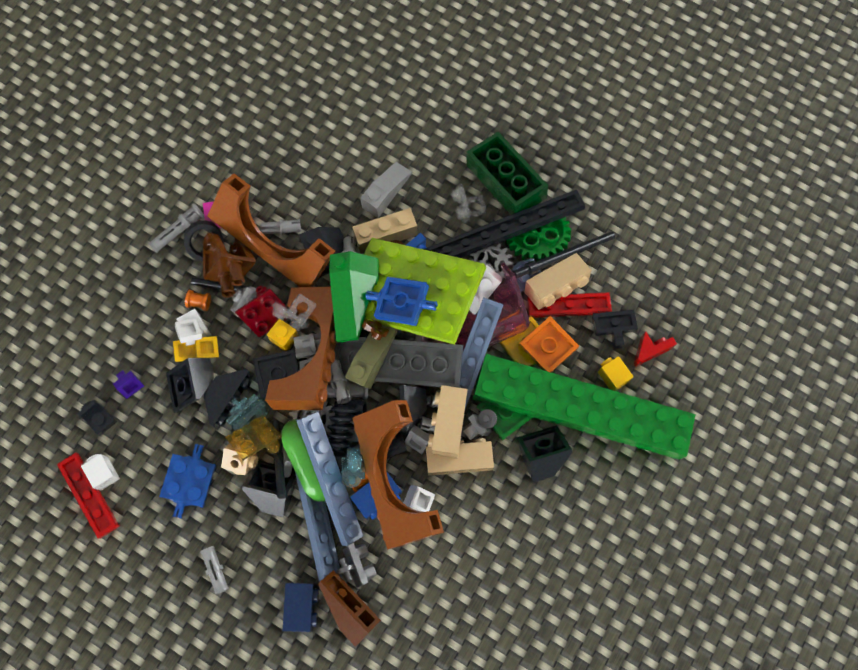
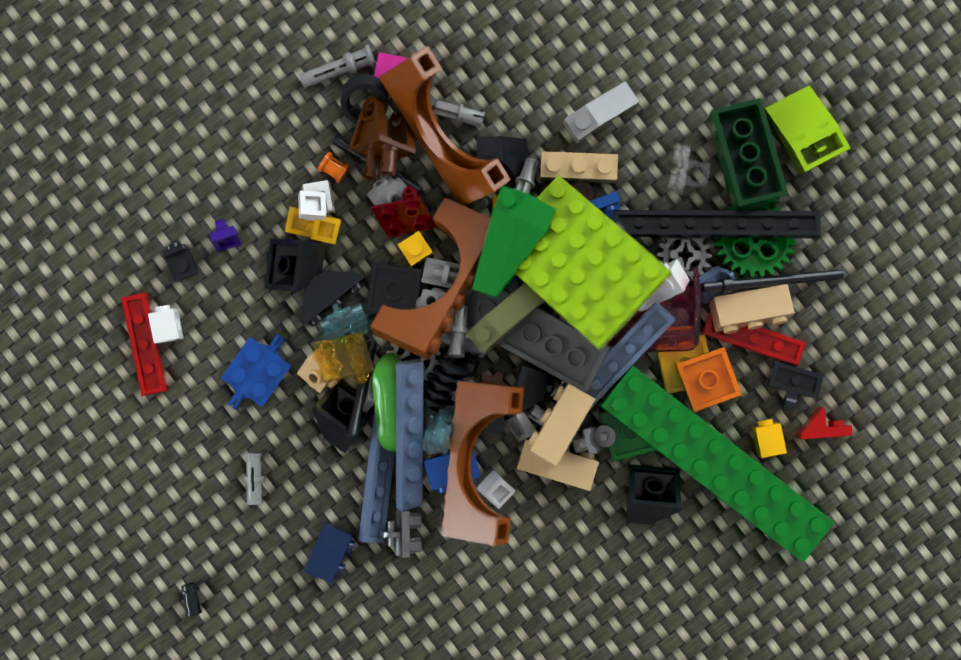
camera: 25 degrees right, 15 degrees up
clear bracket [272,294,316,331] -> none
reddish brown slope [318,570,381,647] -> none
reddish brown piece [362,320,389,340] -> none
blue plate [366,277,438,326] -> none
none -> lime slope [764,85,851,175]

